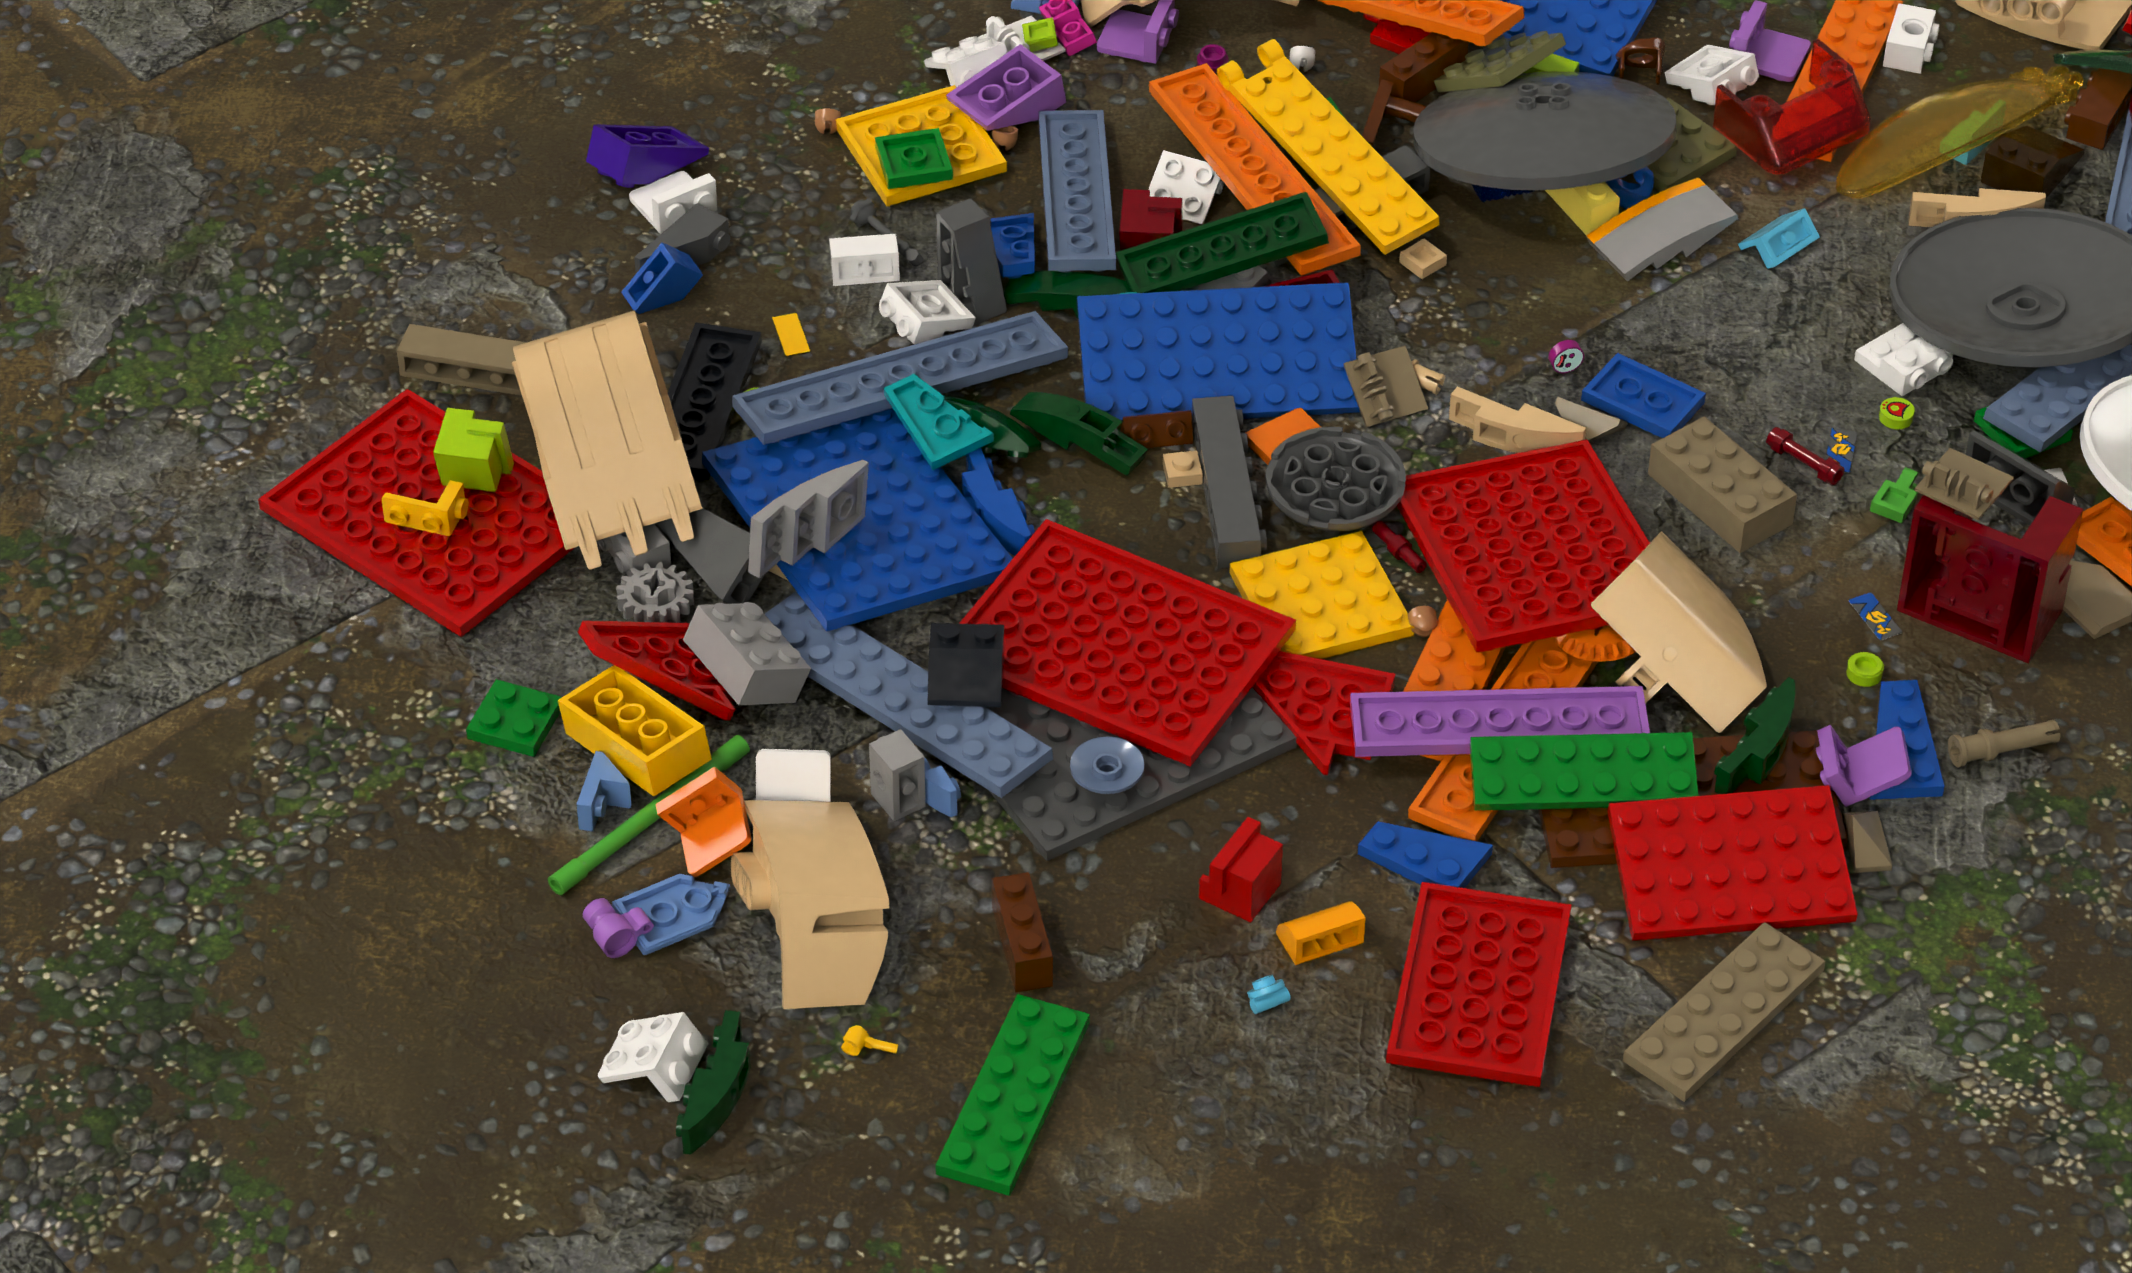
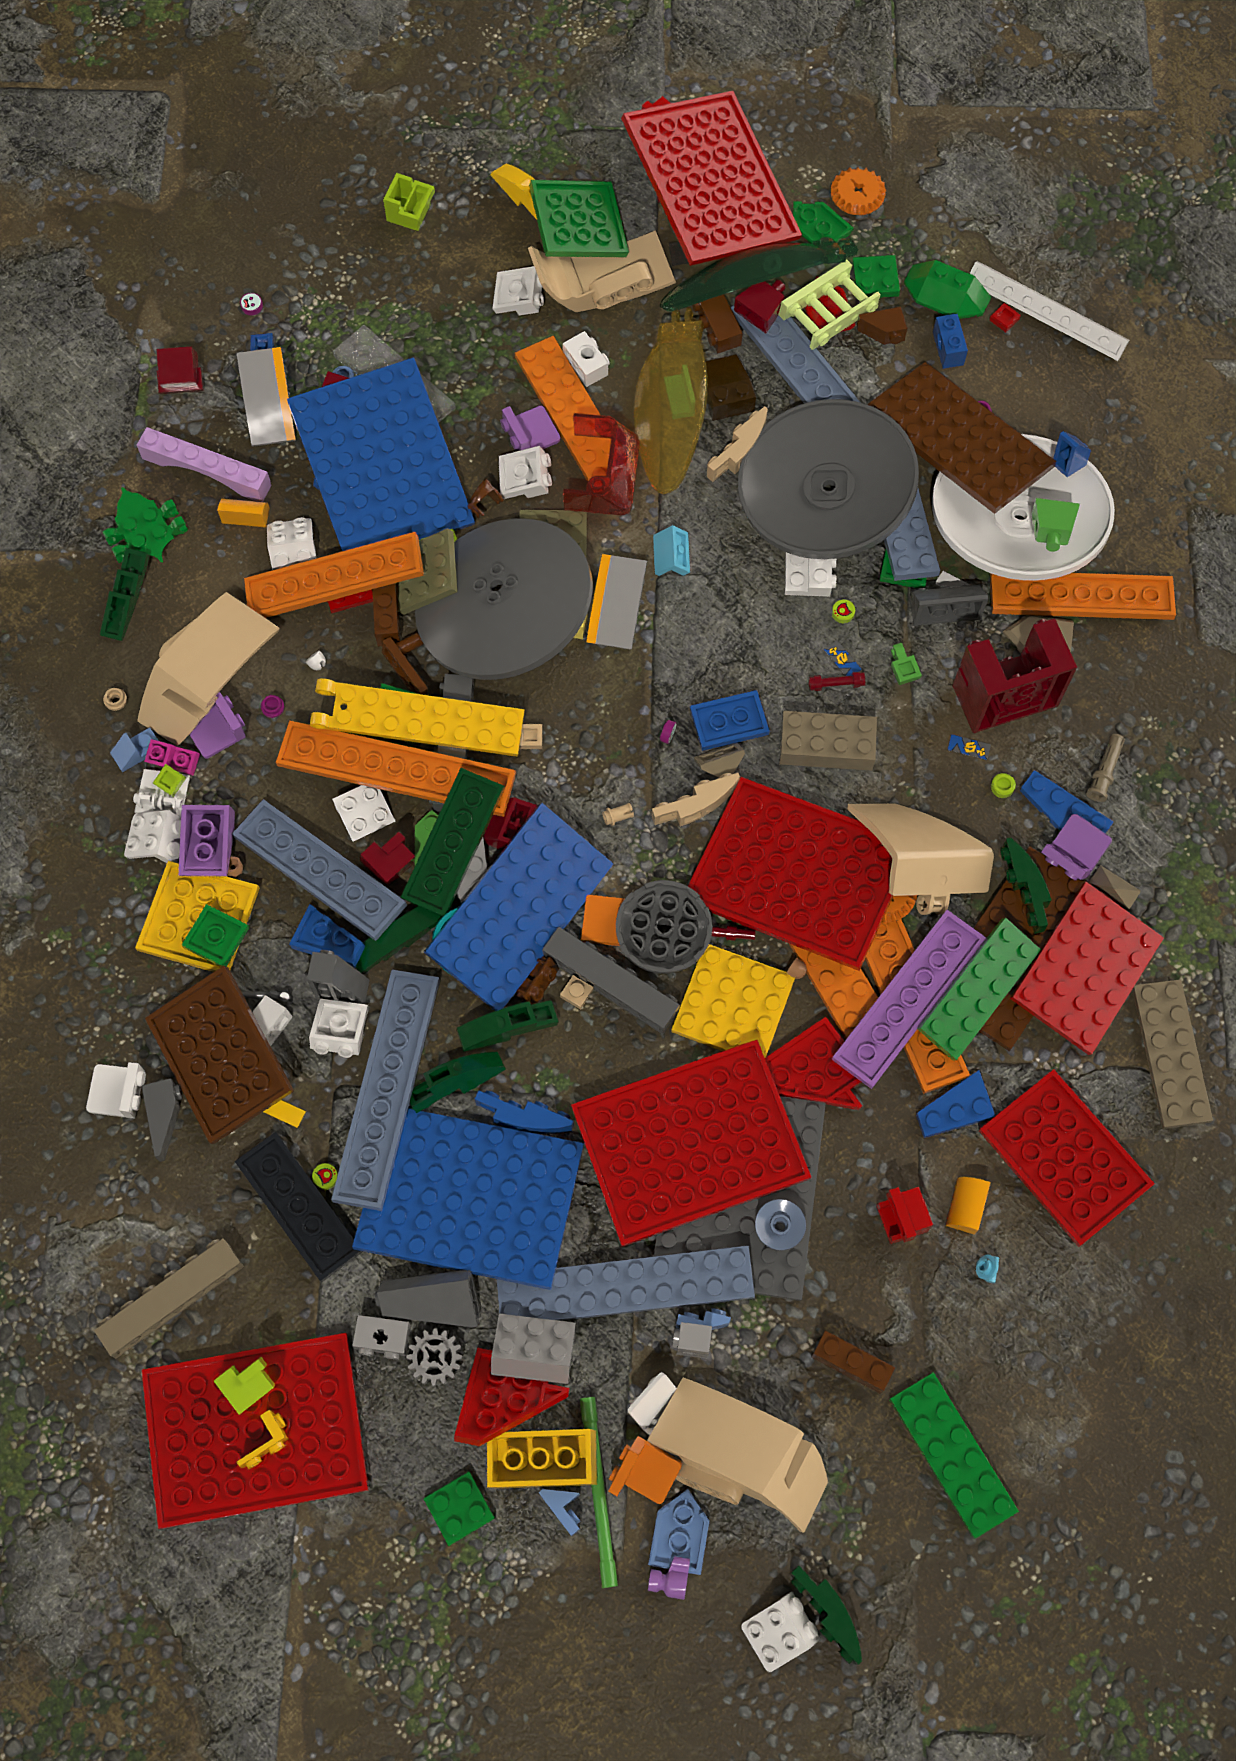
camera: 50 degrees left, 25 degrees up
tan piece [512,310,702,570] -> none
dark purple slope [586,124,709,188] -> none
blue slope [621,242,703,314] -> none
light grey slope [748,460,869,578] -> none
medium nougat hinge [815,108,841,134] -> none
yellow hand [841,1025,898,1056] -> none
teal wing [883,374,994,470] -> none
black slope [927,623,1004,707] -> none
dark tan hinge [1343,345,1428,428] -> none
dark tan hinge [1914,448,2014,520] -> none
none -> reddish brown plate [145,966,294,1144]

